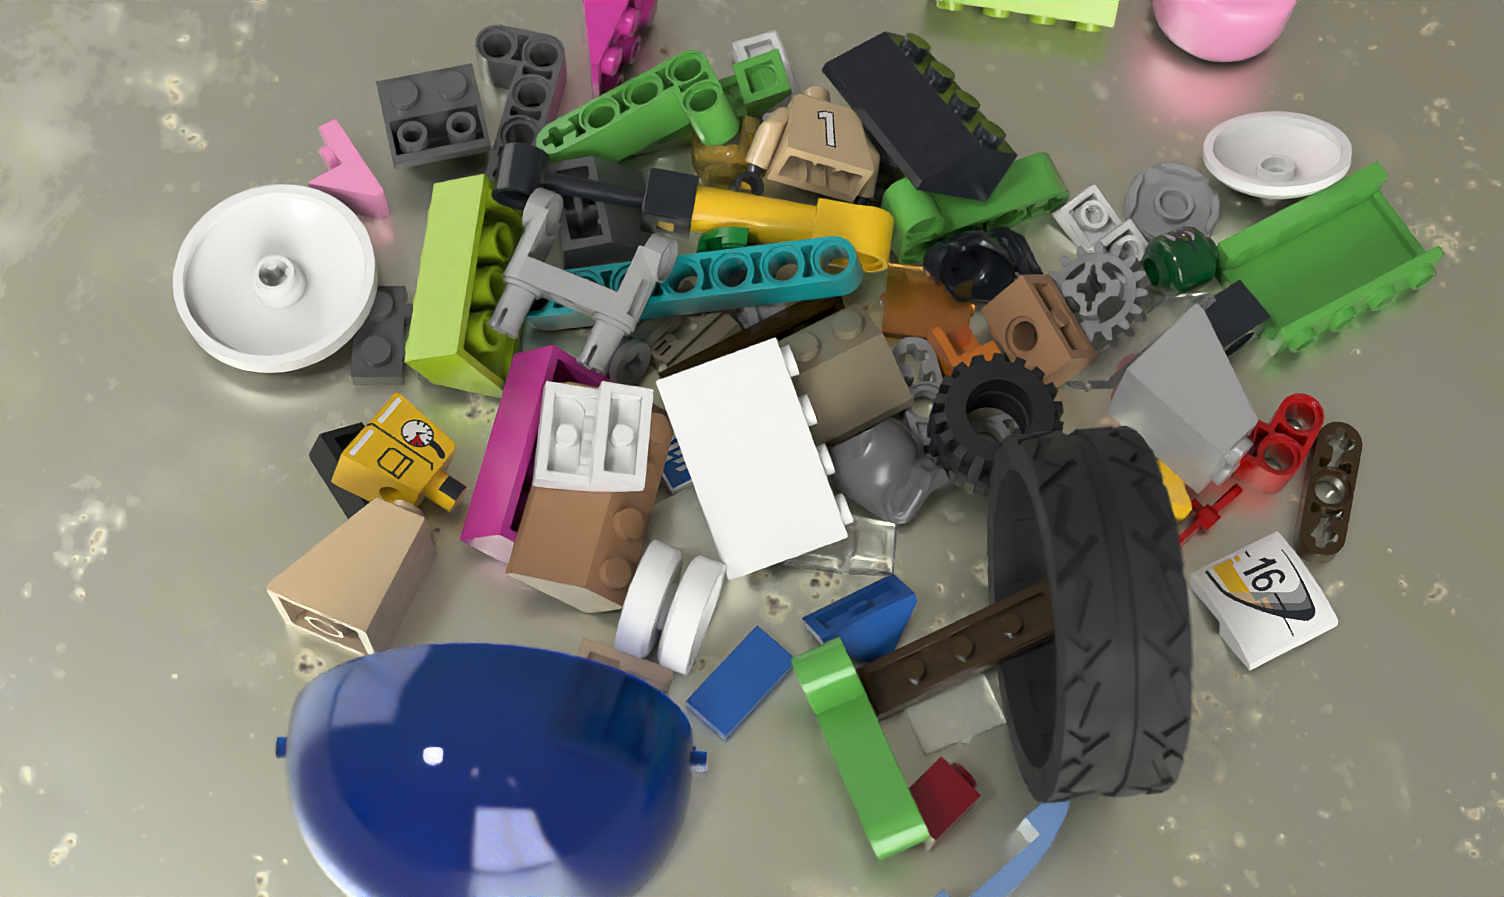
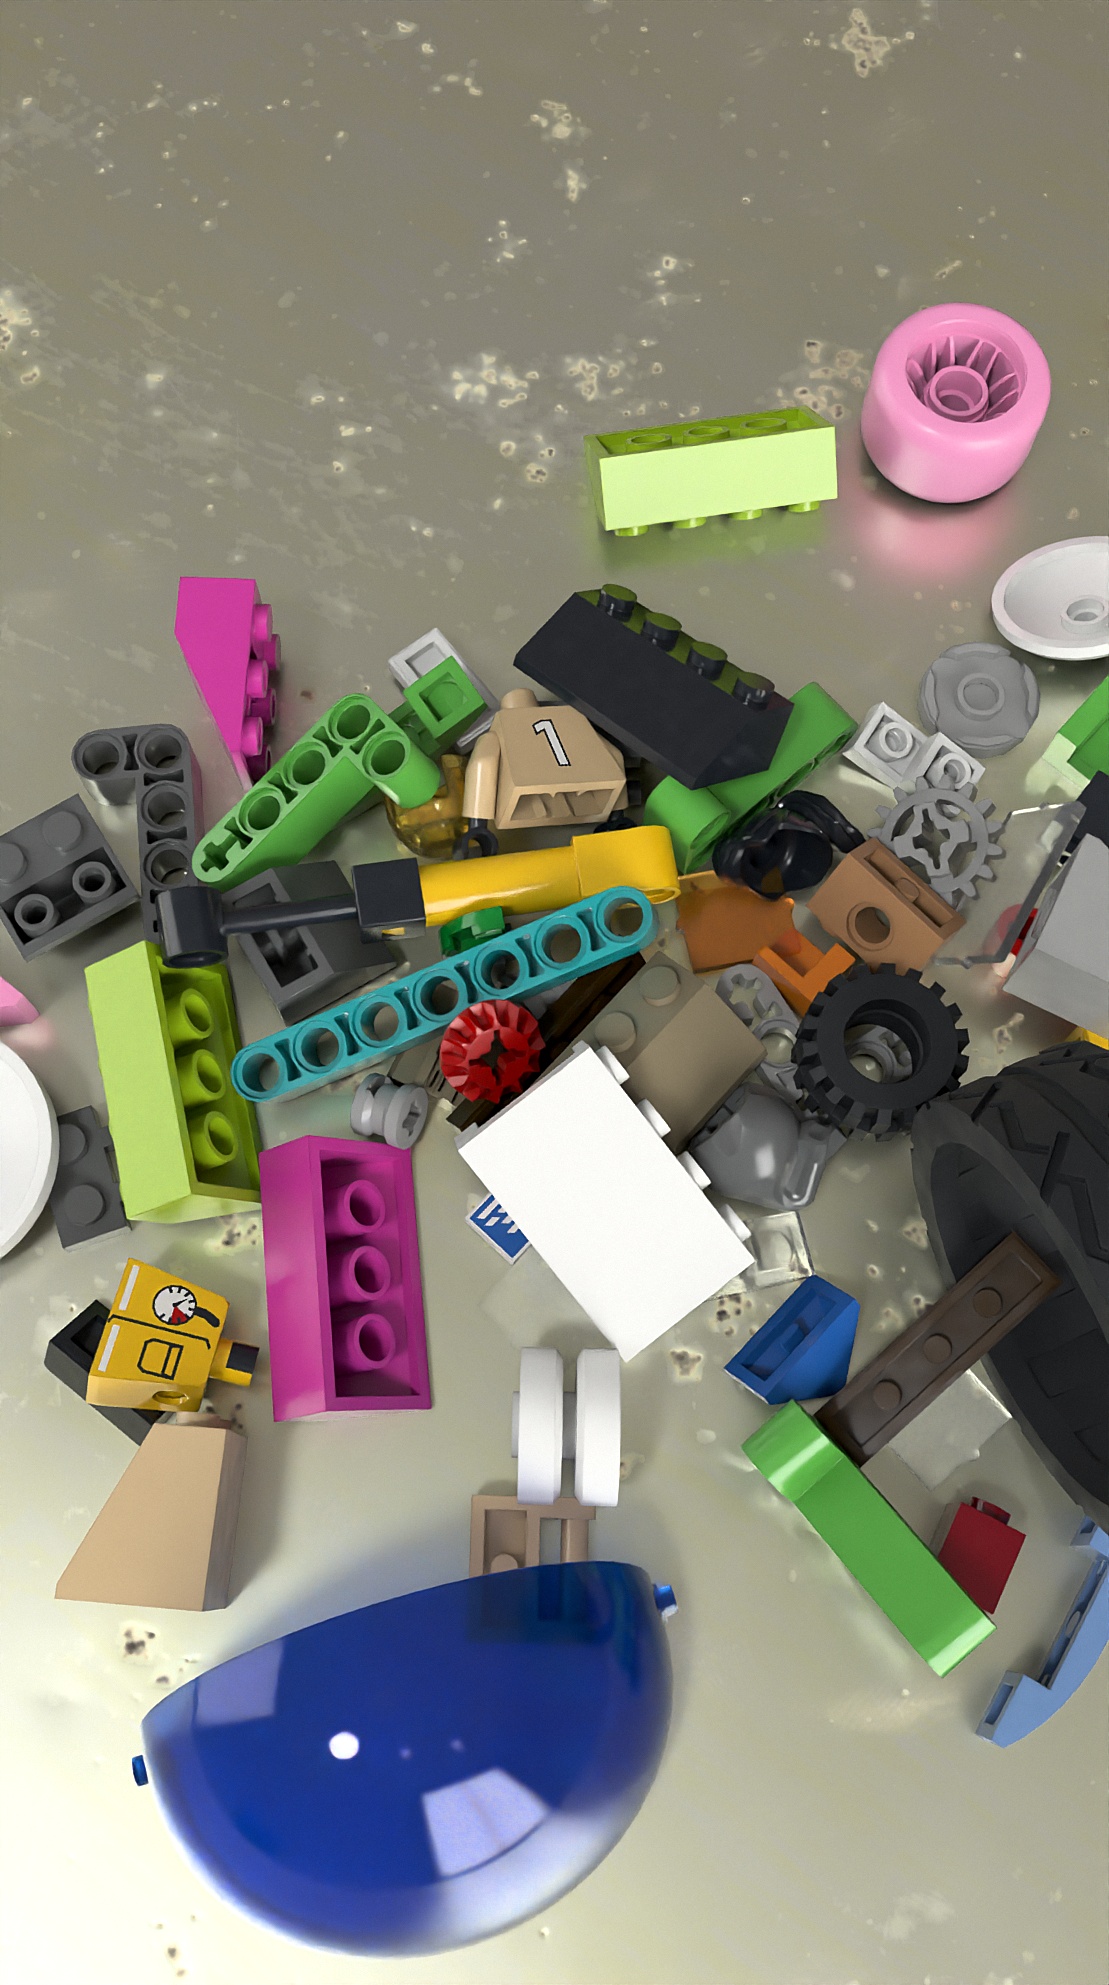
camera: 15 degrees left, 5 degrees up
light grey connector [487,187,679,376] -> none
medium nougat slope [505,381,674,614] -> none
white slope [532,381,654,492] -> none
blue tile [686,625,793,741] -> none
dark green head [1141,226,1219,297] -> none
none -> red gear [439,999,546,1104]

